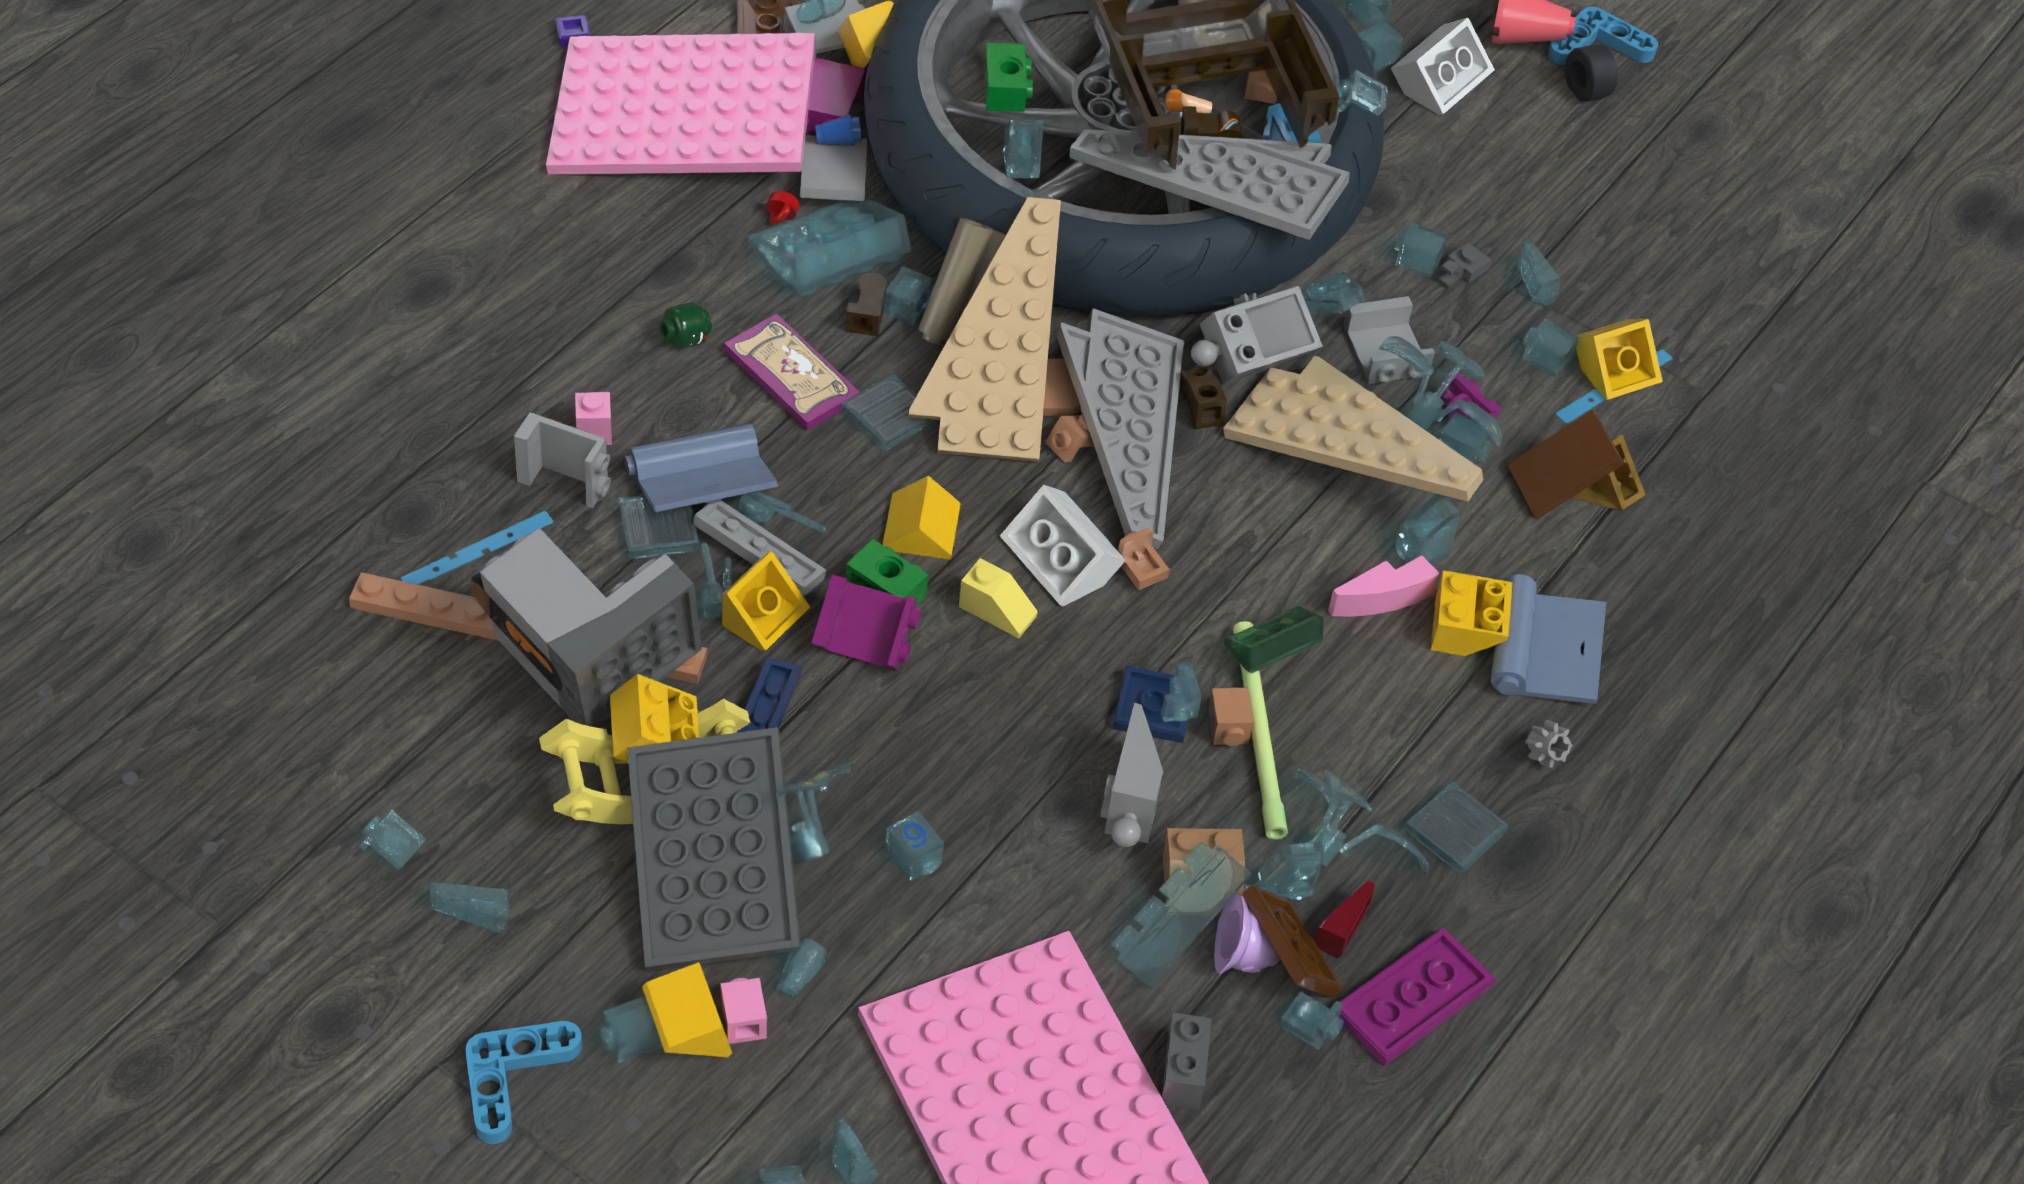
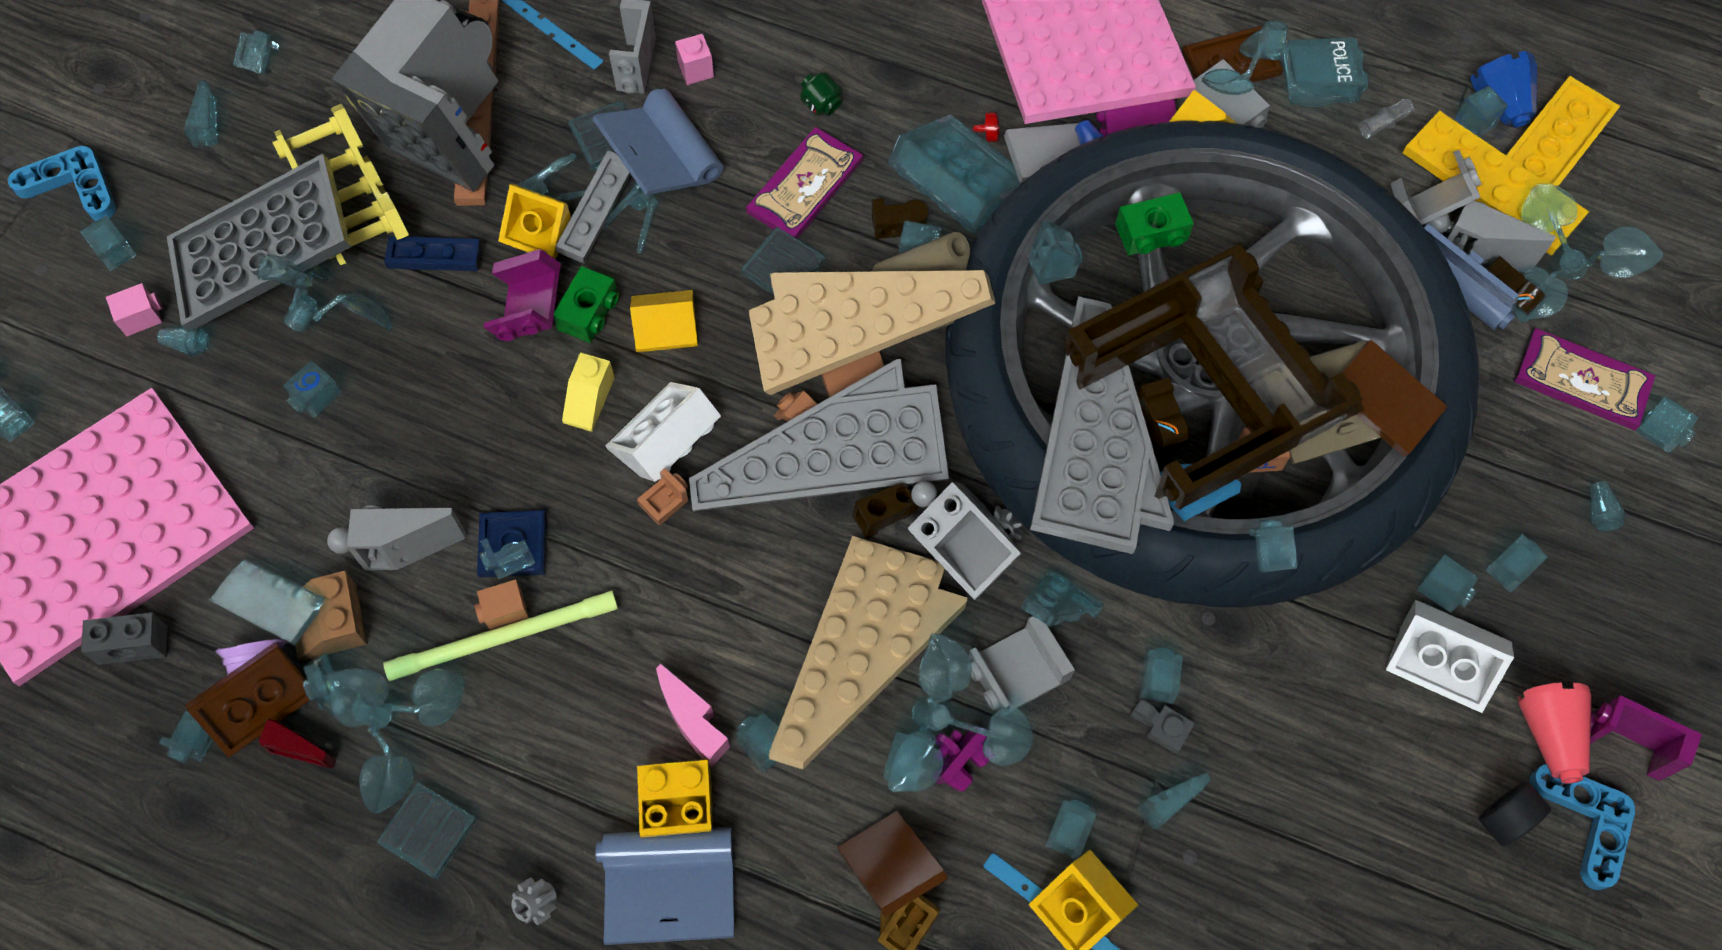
camera: 80 degrees right, 15 degrees up
yellow slope [610,674,699,763] -> none
yellow slope [642,962,732,1057] -> none
arm [1164,89,1212,113] -> none
clear green slope [1224,606,1324,673] -> none
magenta tile [1332,927,1496,1067] -> none

